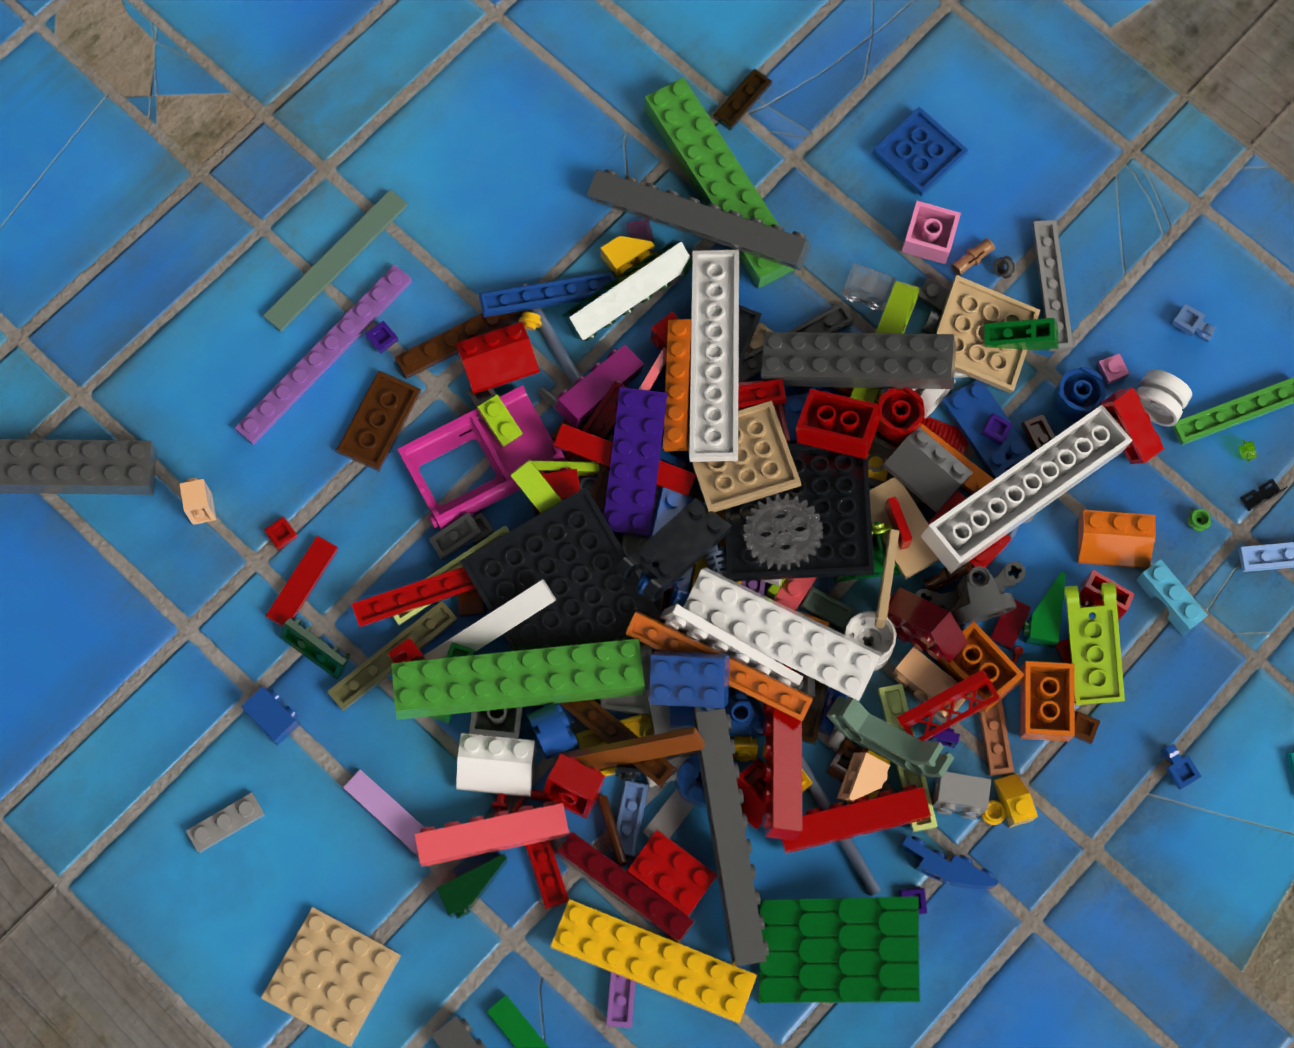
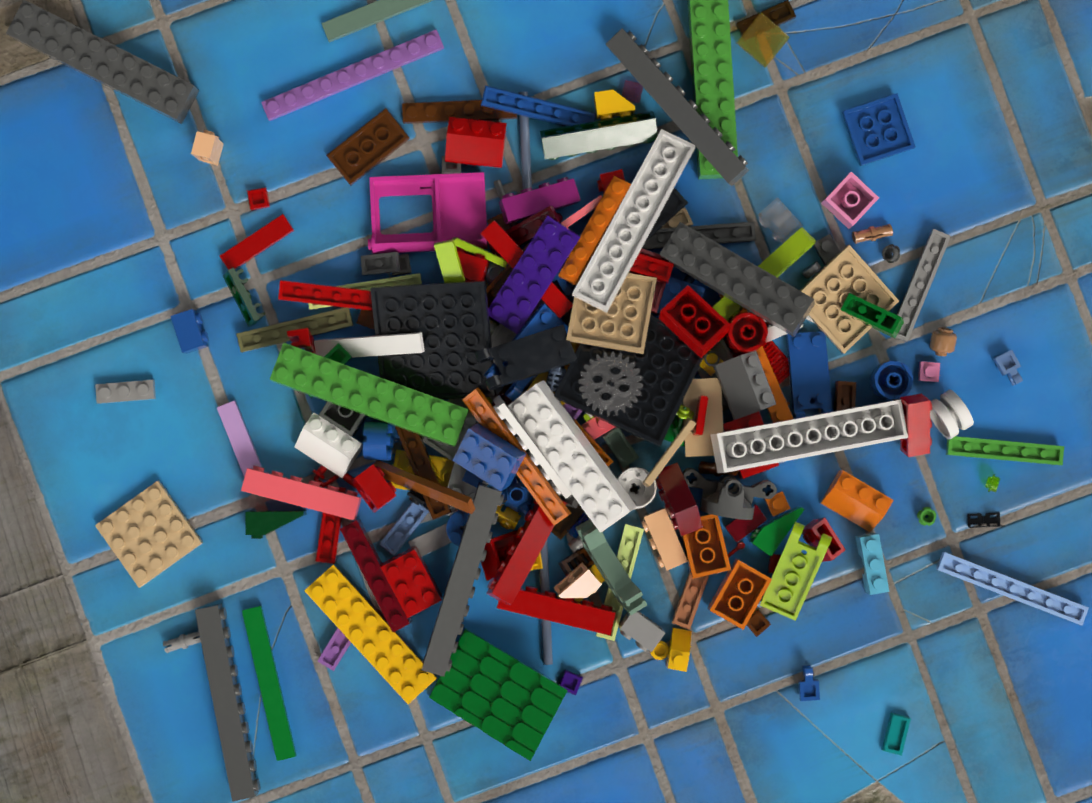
camera: 30 degrees right, 15 degrees up
dark purple plate [365,320,399,354] -> none
lime plate [477,395,523,447] -> none
yellow plate [519,312,542,331] -> none
reddish brown bar [597,795,627,866] -> none
red fence [896,669,1001,741] -> none
blue slope [899,836,999,889] -> none
dark purple plate [930,728,960,748] -> none
dark purple tile [980,413,1013,446] -> none
none -> clear yellow tile [736,12,790,68]
none -> orange plate [764,491,791,516]
none -> medium nougat head [930,327,957,356]

